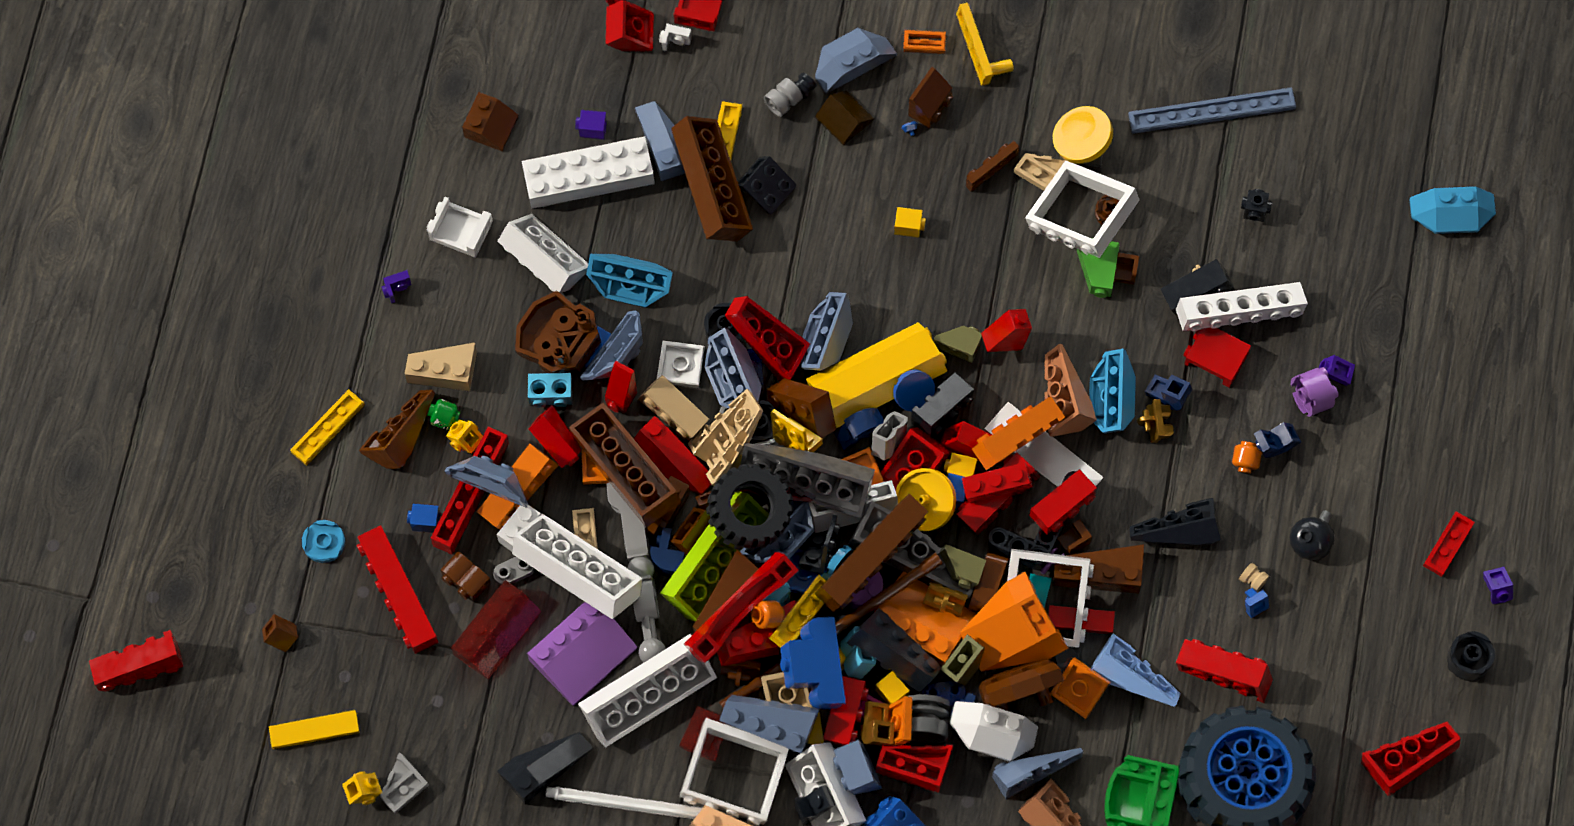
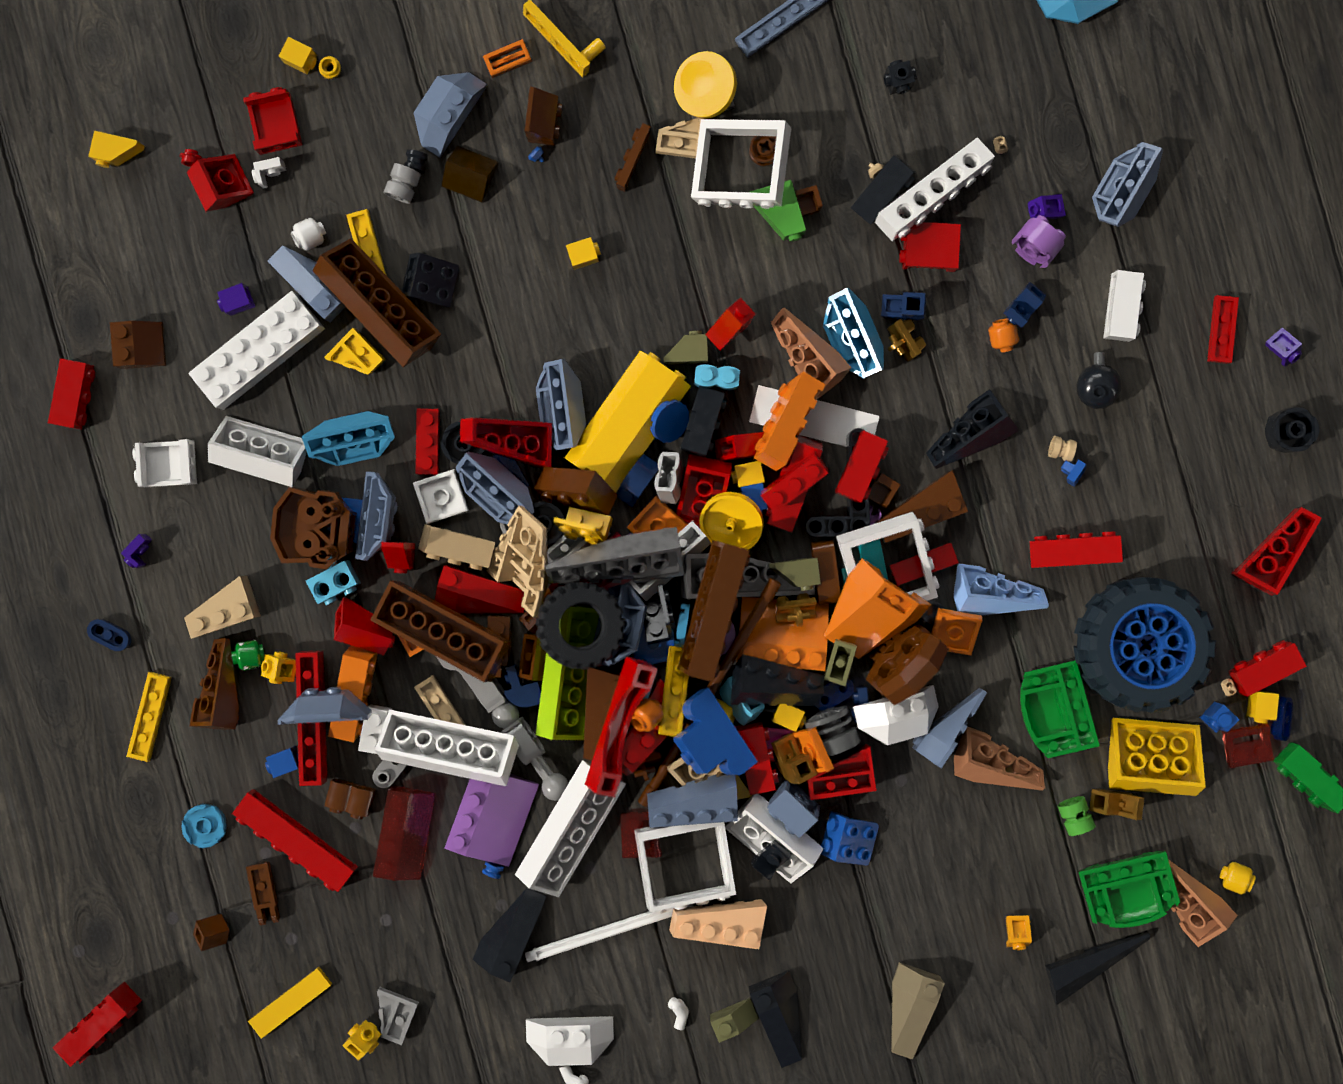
camera: 30 degrees left, 20 degrees up
none -> red brick [48,358,95,430]
none -> dark blue plate [87,619,131,651]
none -> reddish brown hinge [246,861,280,926]
none -> white head [291,218,326,251]
none -> yellow wing [324,328,386,375]
none -> red plate [416,409,440,475]
none -> blue bush [482,861,504,879]
none -> medium azure brick [694,364,740,391]
none -> tan rock [993,136,1008,154]
none -> sand blue wedge [1092,142,1163,227]
none -> white brick [1103,270,1146,342]

